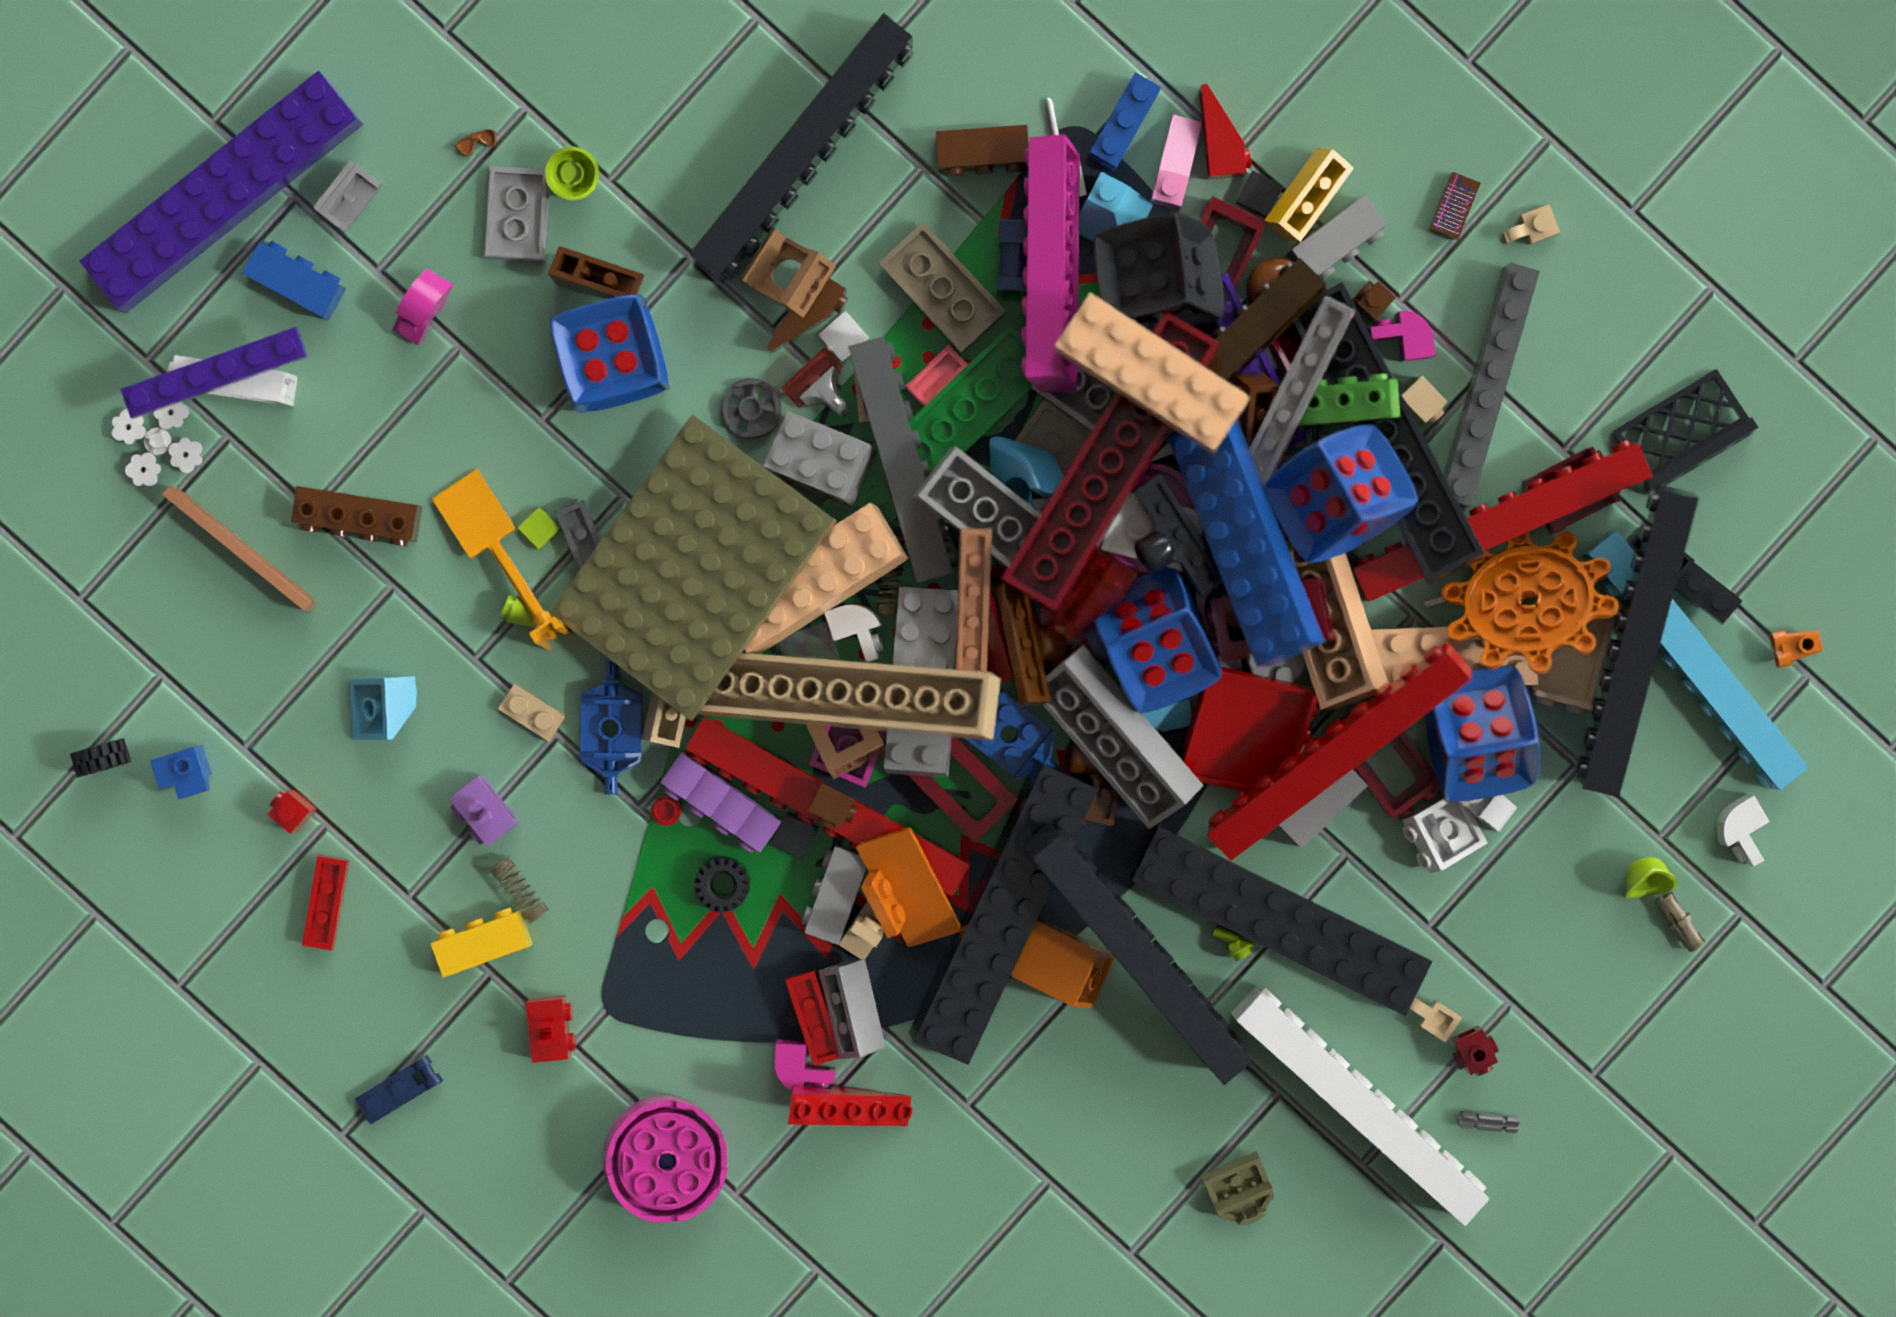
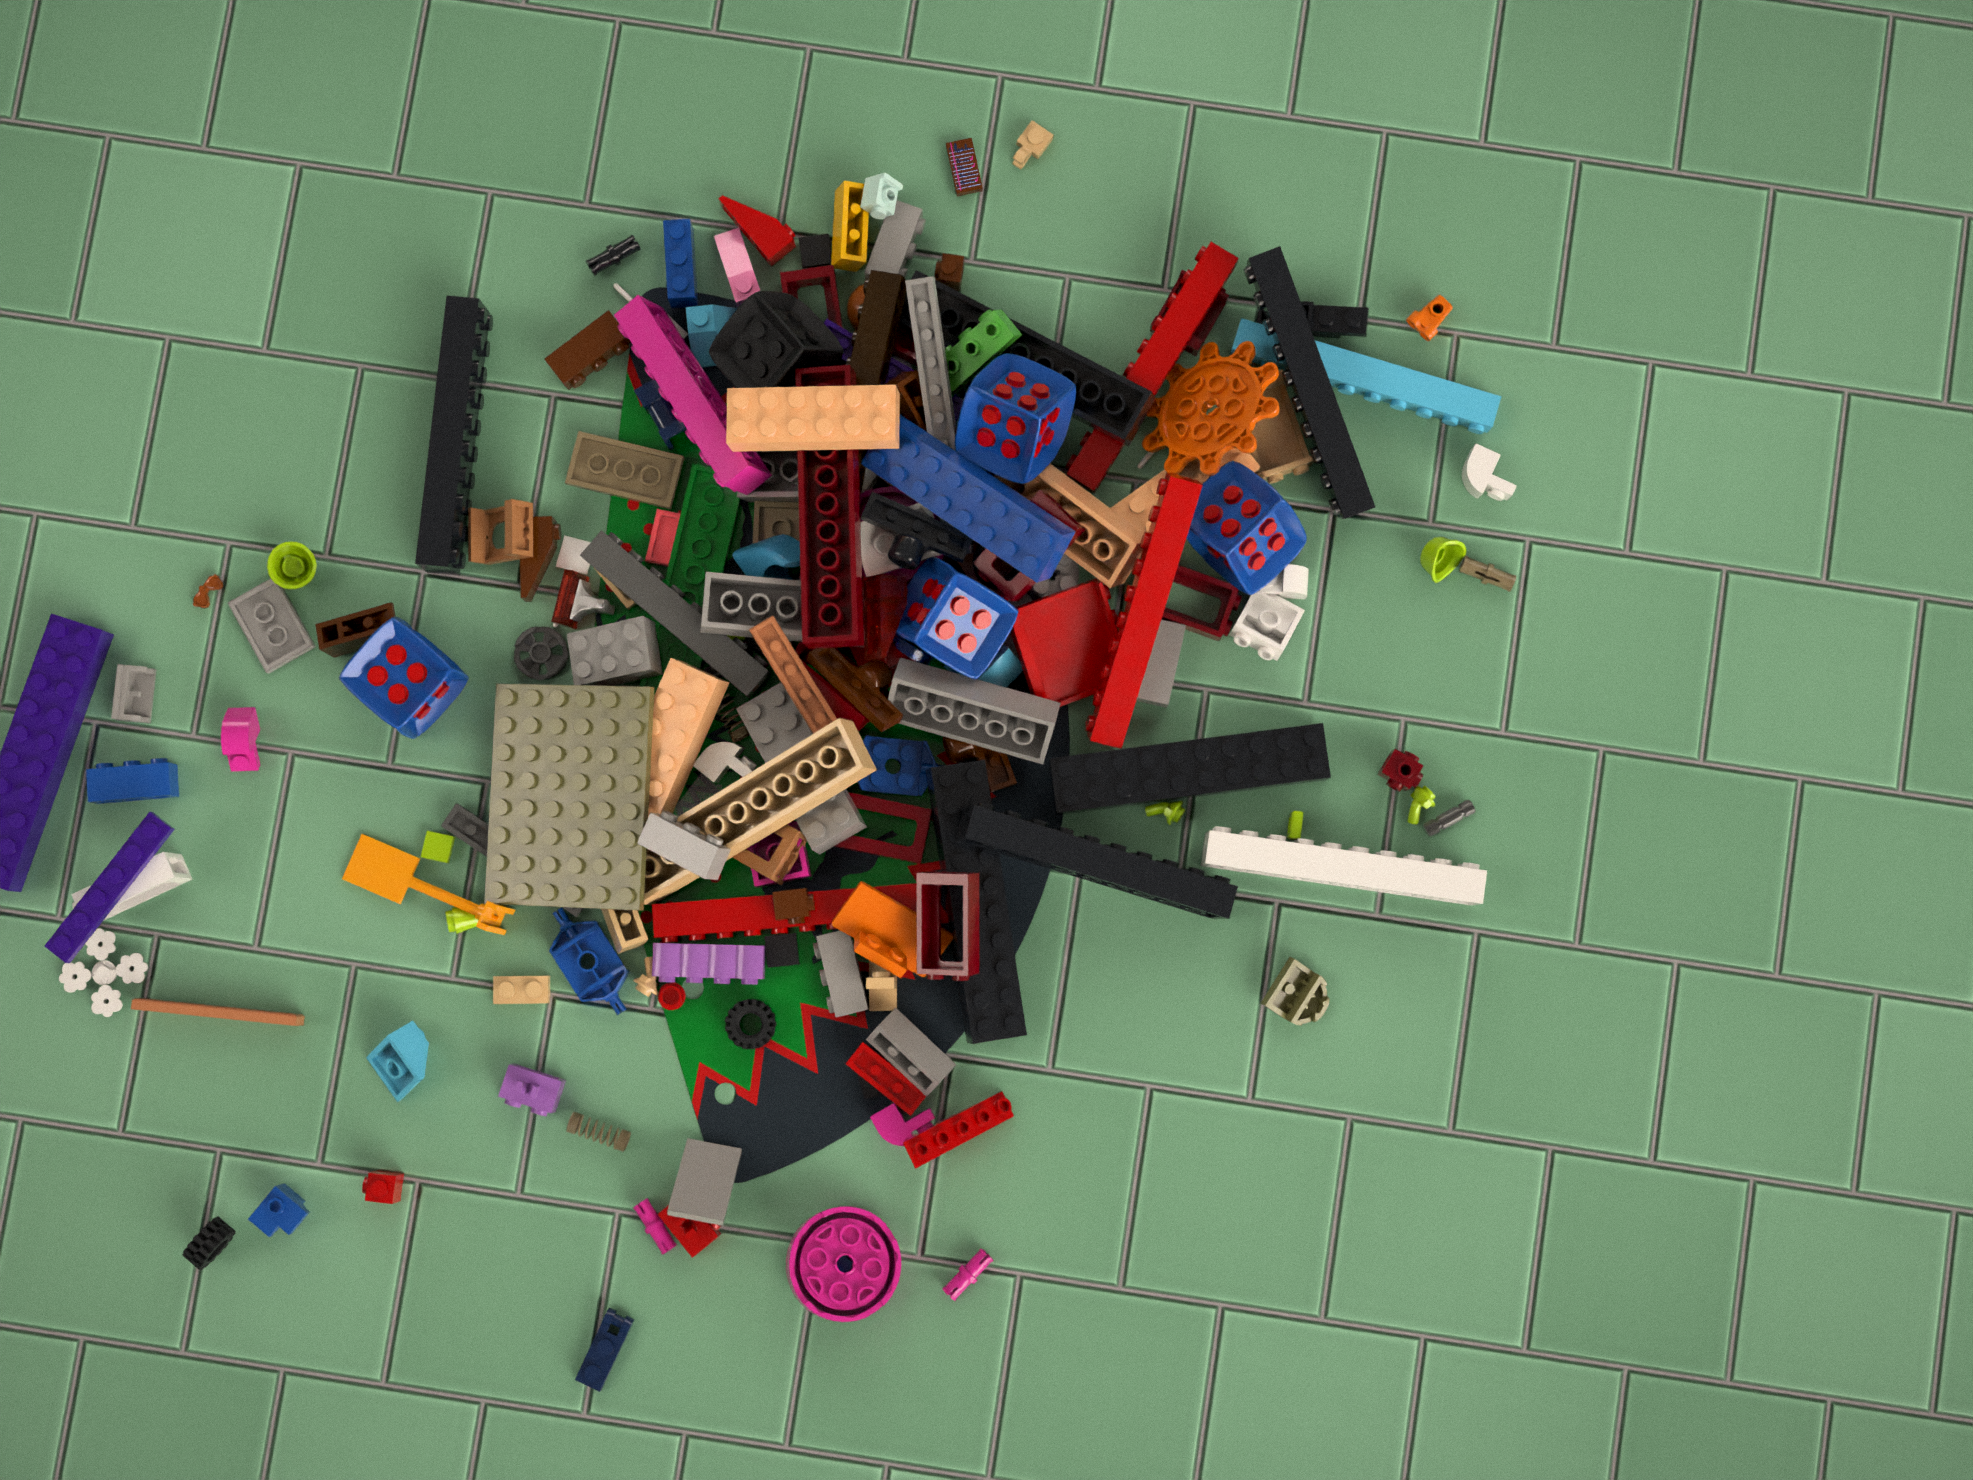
camera: 30 degrees left, 5 degrees down
reddish brown brick [291,486,422,547] -> none
red plate [302,855,350,951] -> none
yellow brick [430,907,533,978] -> none
orange slope [1011,920,1115,1009] -> none
dark pink brick [1368,311,1436,362] -> none
tan brick [1401,375,1448,425] -> none
tan plate [1410,997,1462,1043] -> none
dark grey brick [1444,263,1540,508] -> none
black fence [1612,369,1758,494] -> none
none -> black pin [586,235,641,276]
none -> tan plate [633,957,659,997]
none -> dark pink pin [633,1198,677,1255]
none -> brick [637,810,731,880]
none -> light grey tile [667,1138,742,1226]
none -> light aqua brick [860,173,903,219]
none -> dark red piece [917,871,979,981]
none -> dark pink pin [942,1248,994,1301]
none -> lime tile [1287,811,1303,840]
none -> lime plate [1407,786,1436,824]

